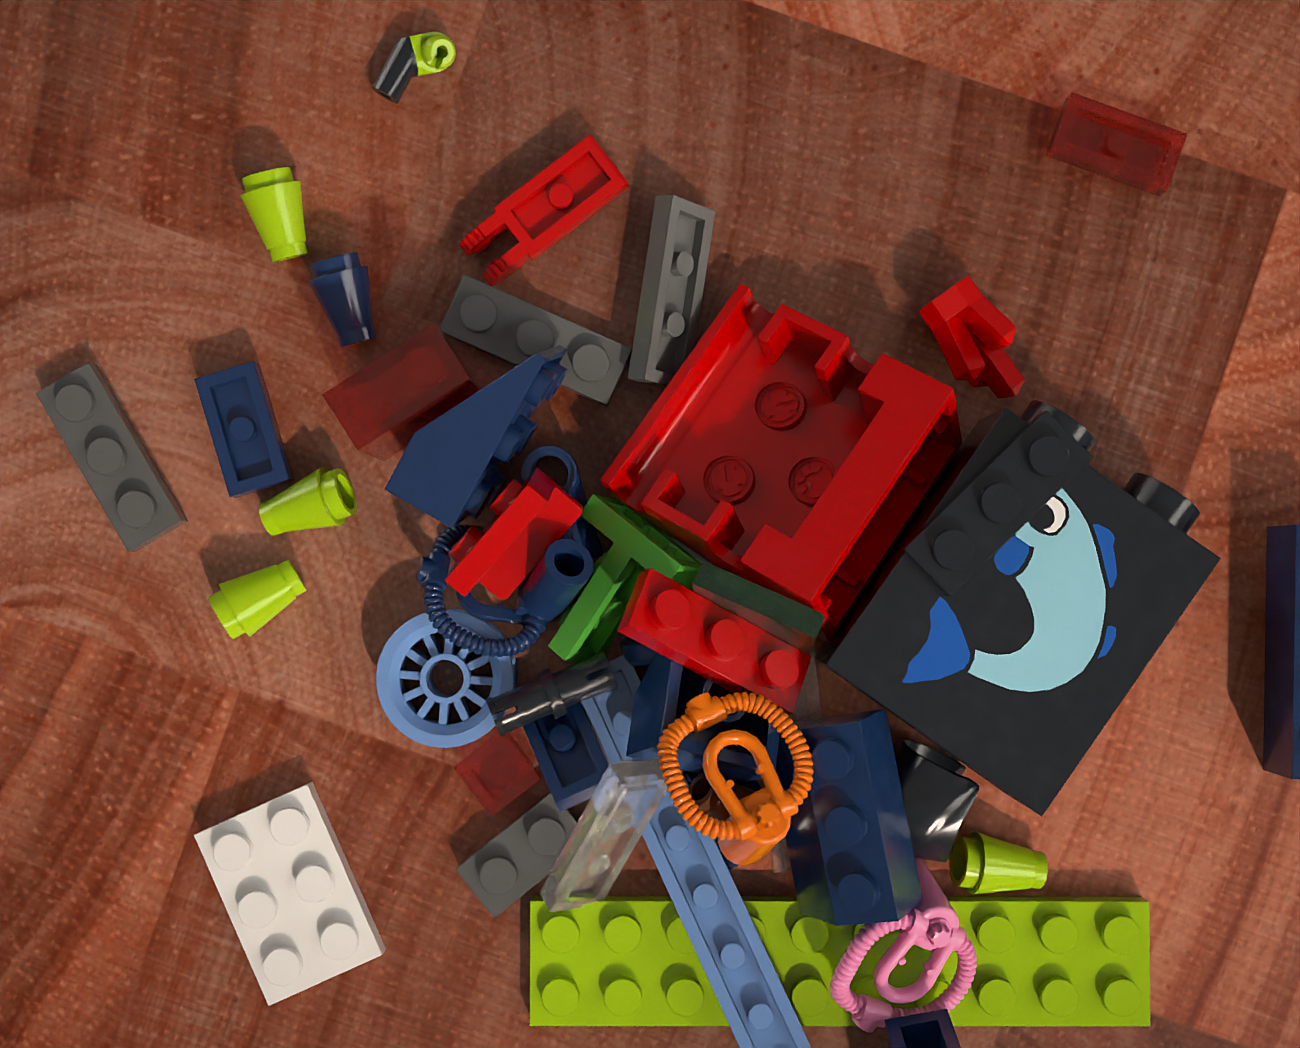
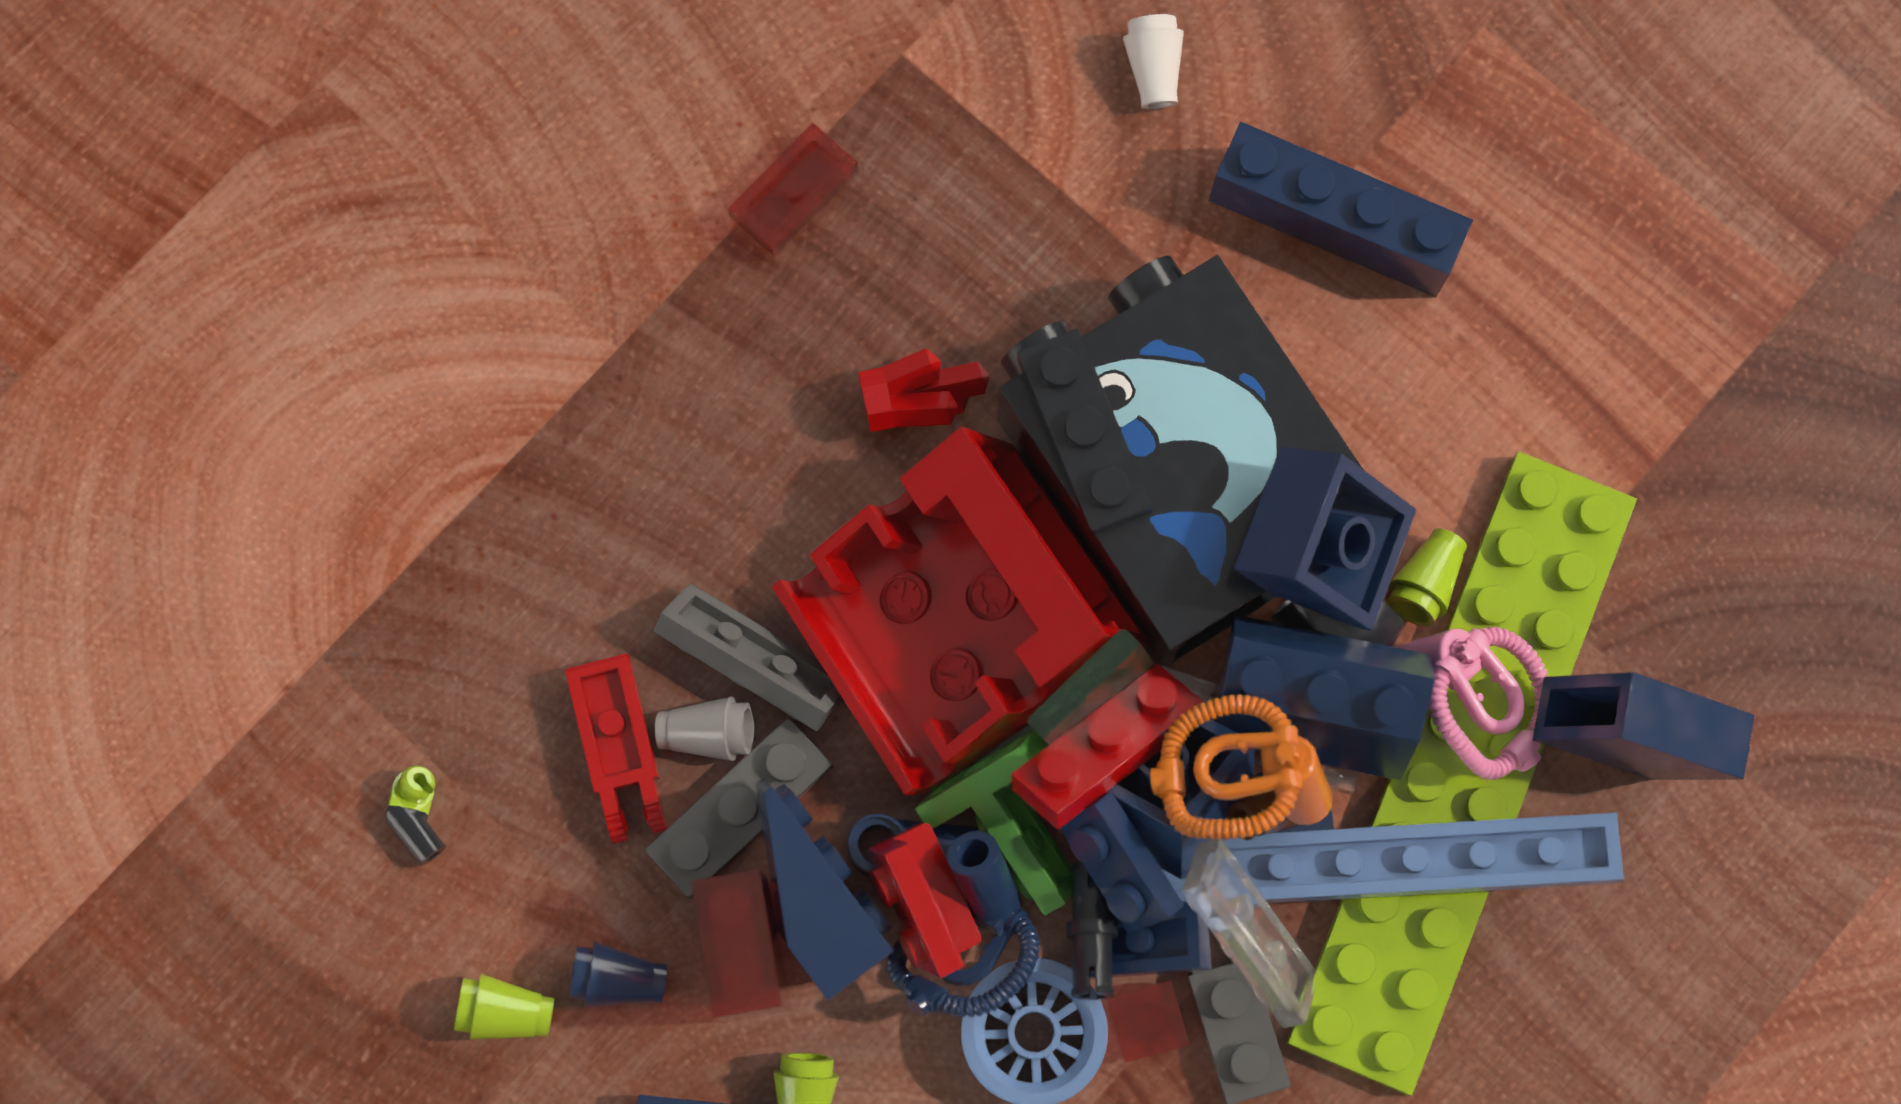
camera: 65 degrees left, 10 degrees down
none -> light grey cone [655,696,754,761]
none -> dark blue plate [1060,792,1184,934]
none -> dark blue slope [1234,447,1417,631]

